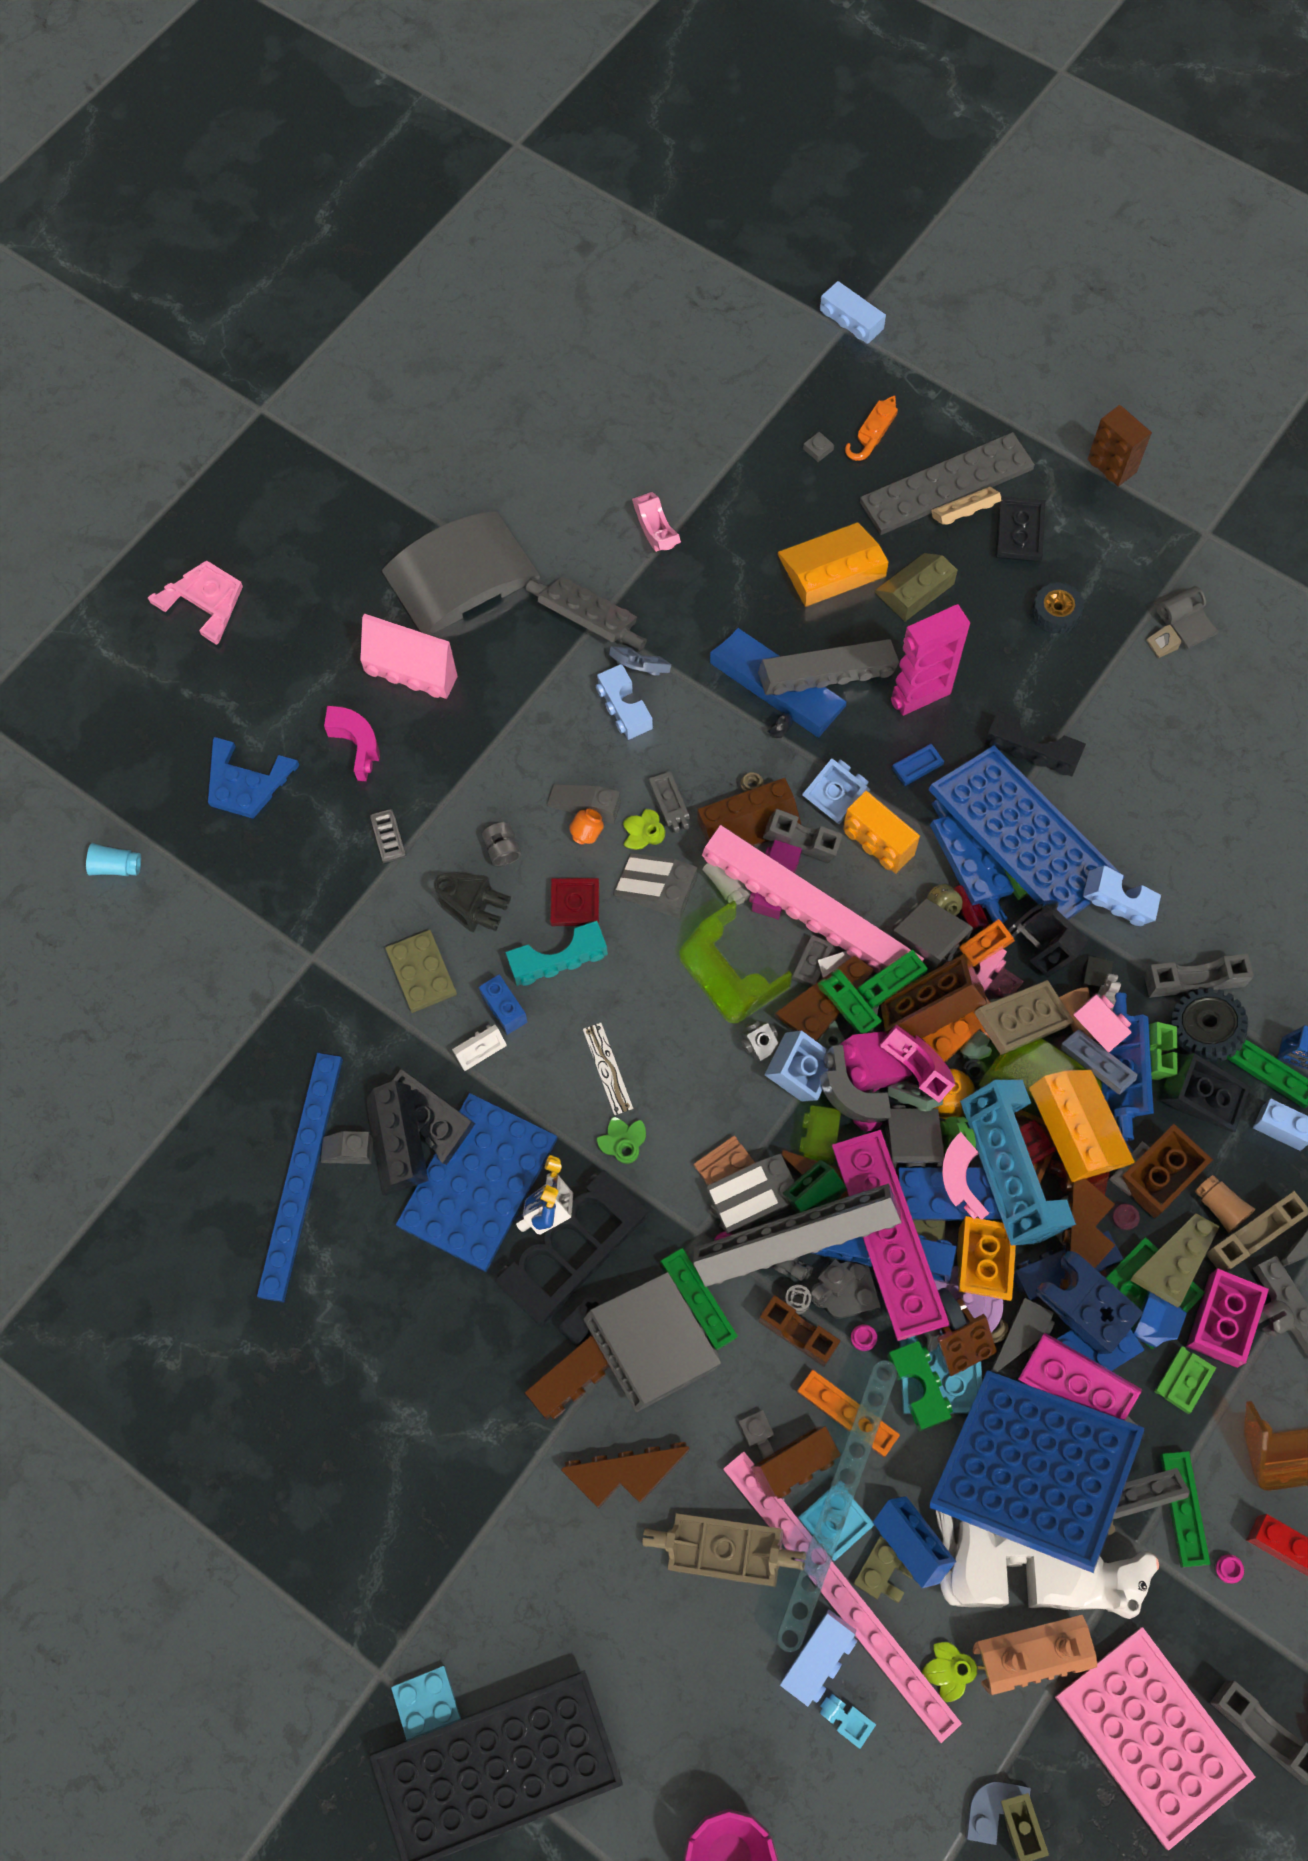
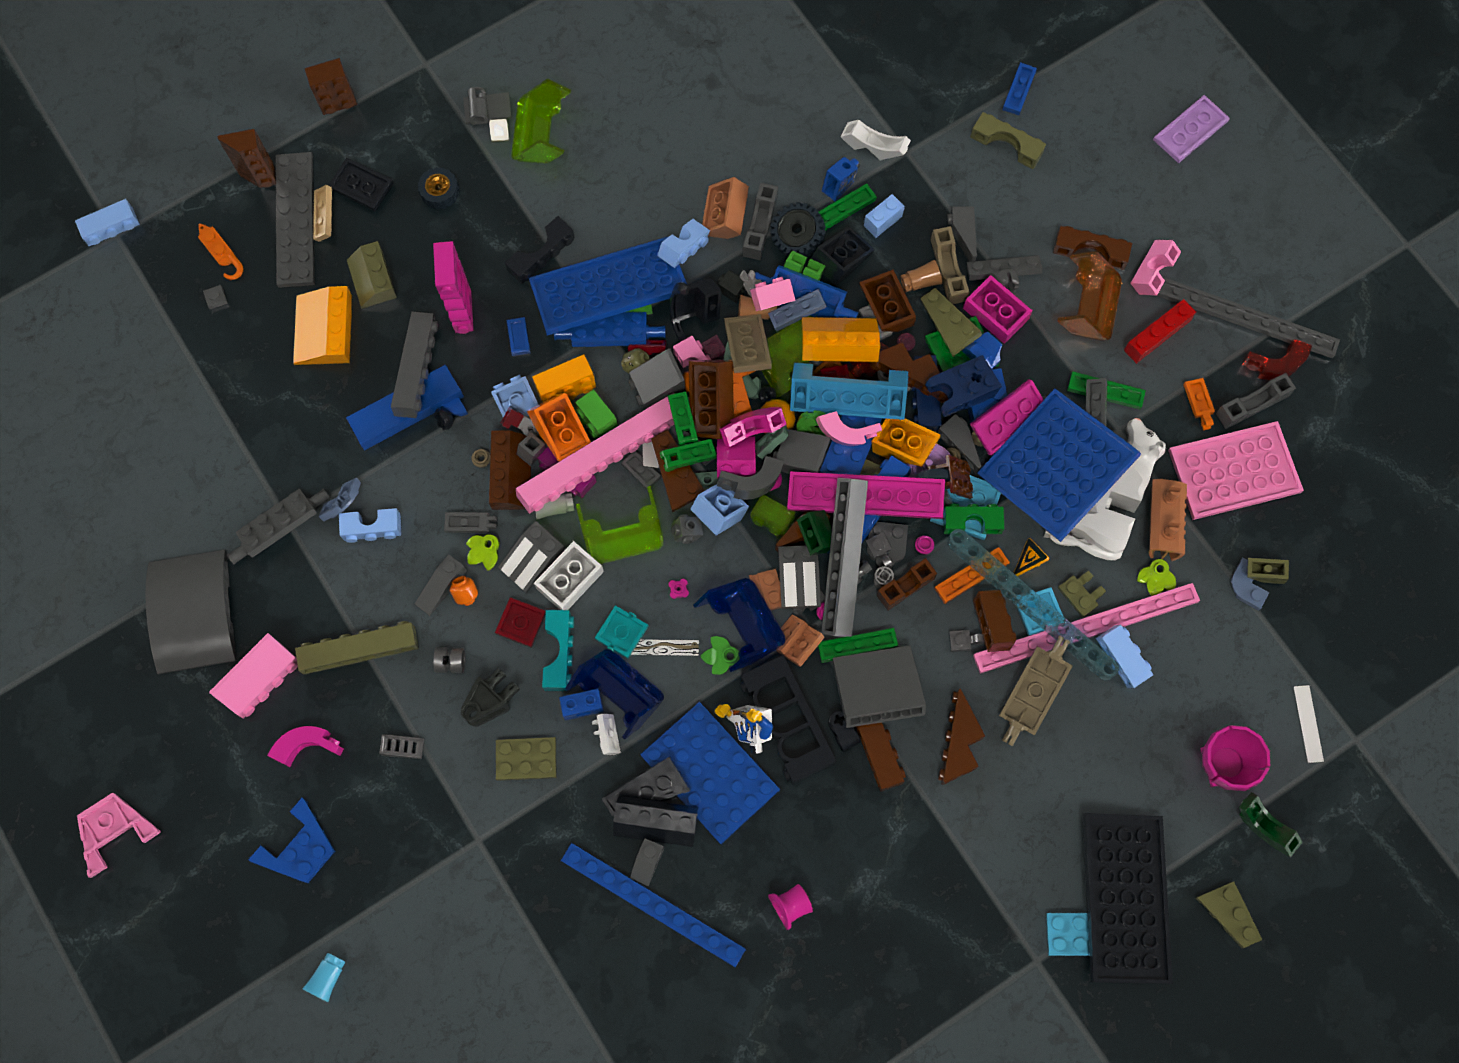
camera: 70 degrees left, 5 degrees up
bright pink arch [632,492,681,552] -> none
medium azure plate [820,1694,876,1749] -> none
blue brick [873,1496,956,1588] -> none
orange slope [959,919,1015,967] -> none
bright green plate [1154,1346,1216,1414] -> none
dark pink plate [1215,1555,1244,1584] -> none
none -> reddish brown slope [218,129,276,188]
none -> olive brick [295,621,419,675]
none -> blue tile [442,397,468,416]
none -> leg [500,407,537,436]
none -> clear neon green windscreen [511,79,571,163]
none -> orange slope [527,393,591,462]
none -> white brick [534,541,604,610]
none -> clear blue windscreen [565,649,664,740]
none -> bright green brick [575,389,618,440]
none -> teal plate [595,605,649,659]
none -> dark pink plate [668,579,689,599]
none -> clear blue windscreen [693,578,785,672]
none -> nougat slope [702,177,749,239]
none -> nougat slope [768,614,824,667]
none -> dark pink piece [769,884,813,930]
none -> piece [1013,538,1049,577]
none -> orange plate [1184,378,1215,430]

